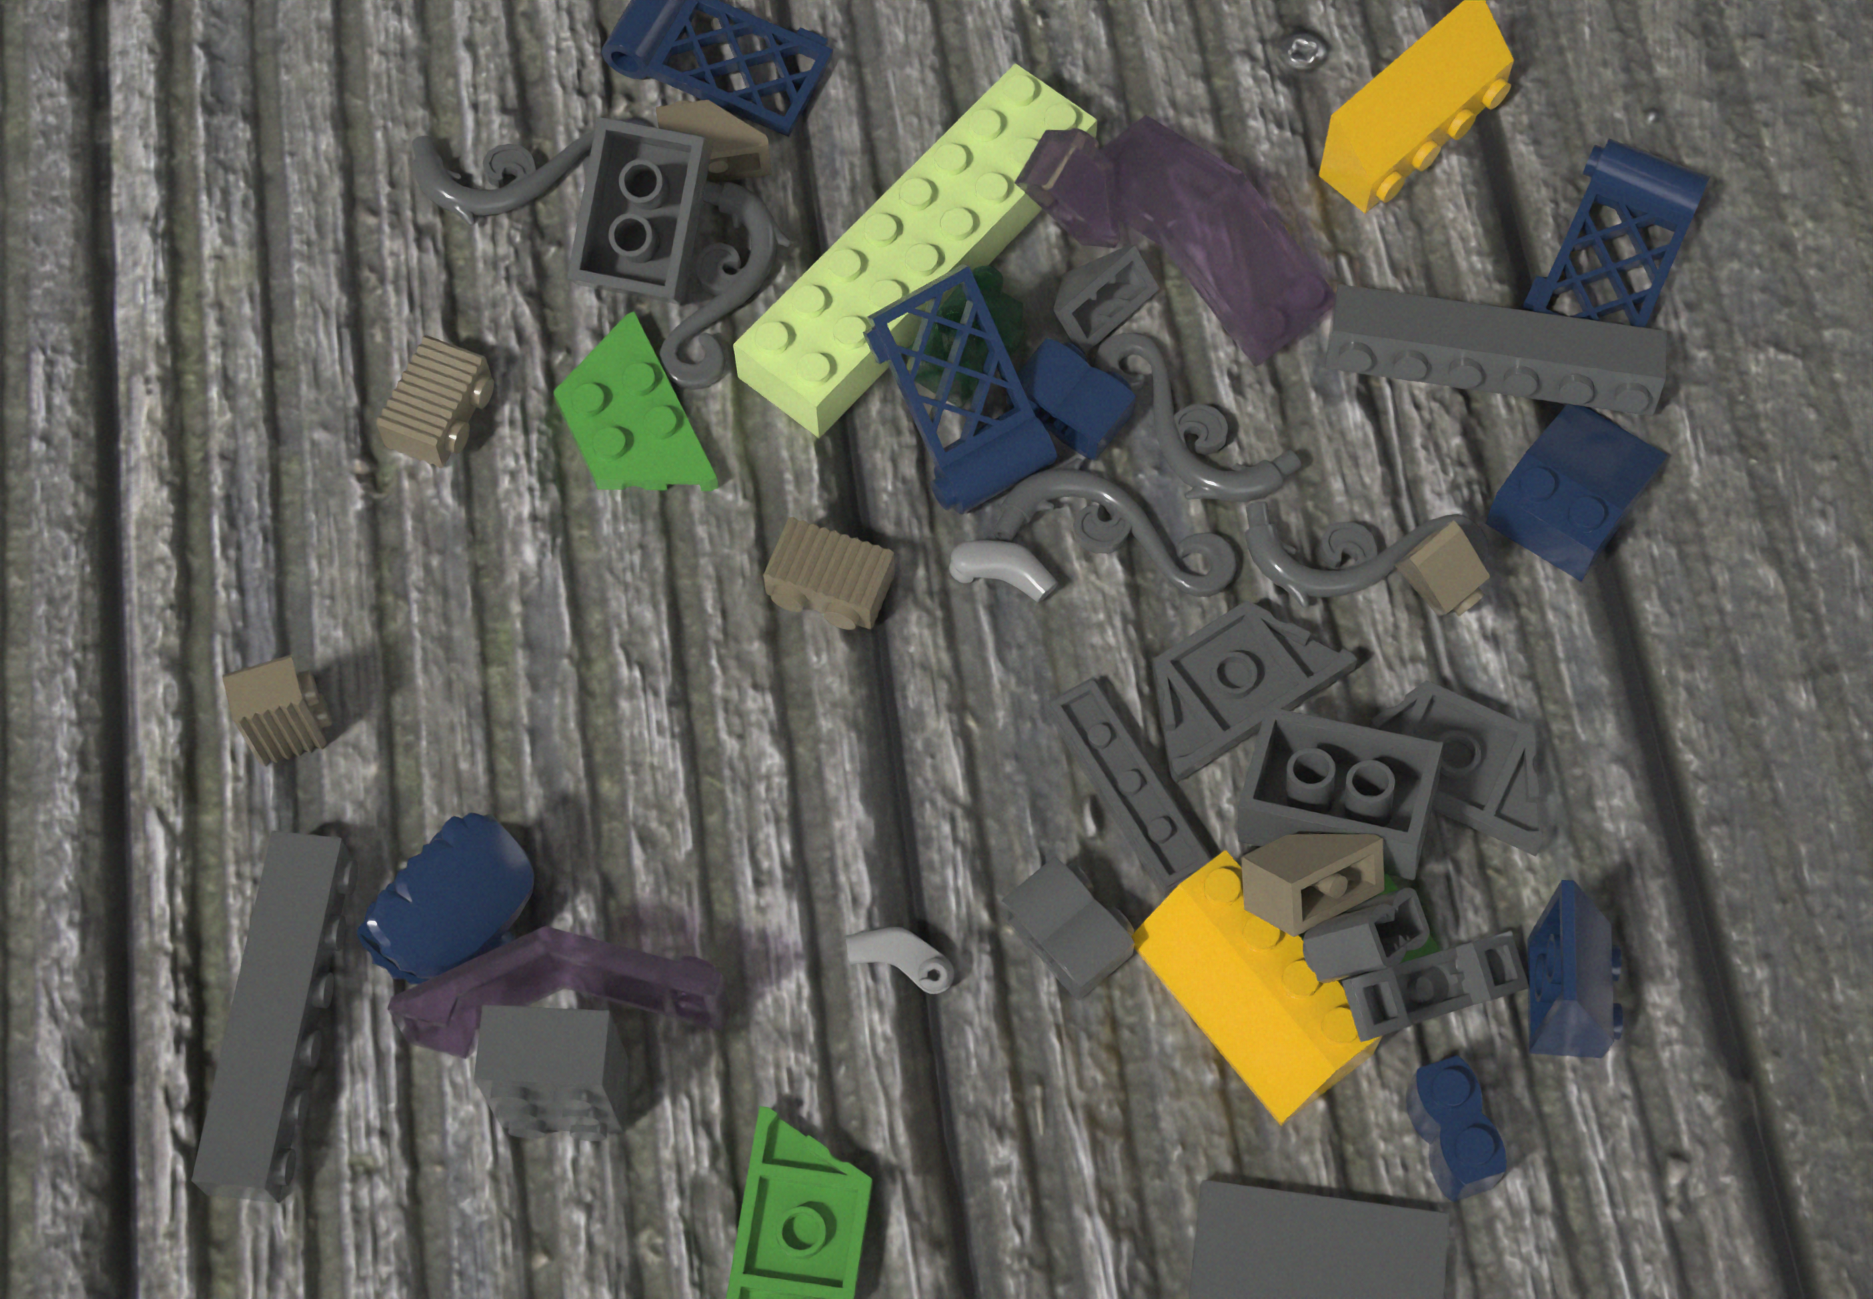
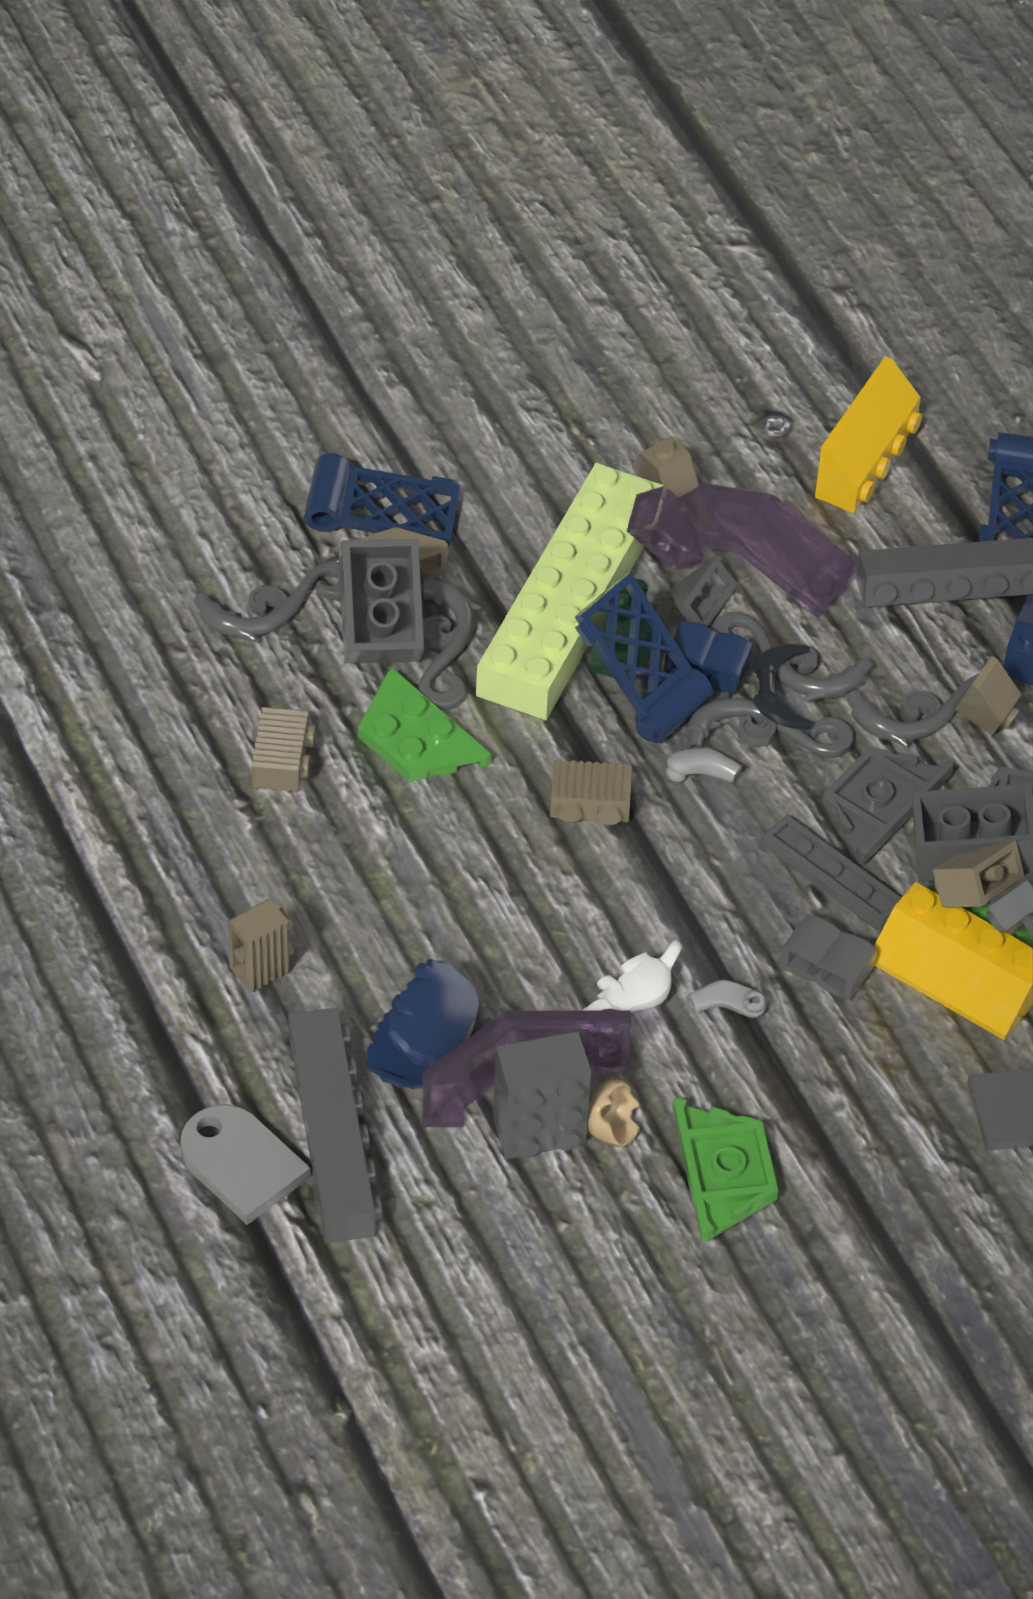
camera: 20 degrees left, 15 degrees down
none -> light grey tile [181,1105,310,1225]
none -> white animal [577,940,683,1031]
none -> tan hair [587,1078,640,1148]
none -> dark tan slope [632,436,699,503]
none -> black piece [751,644,812,729]

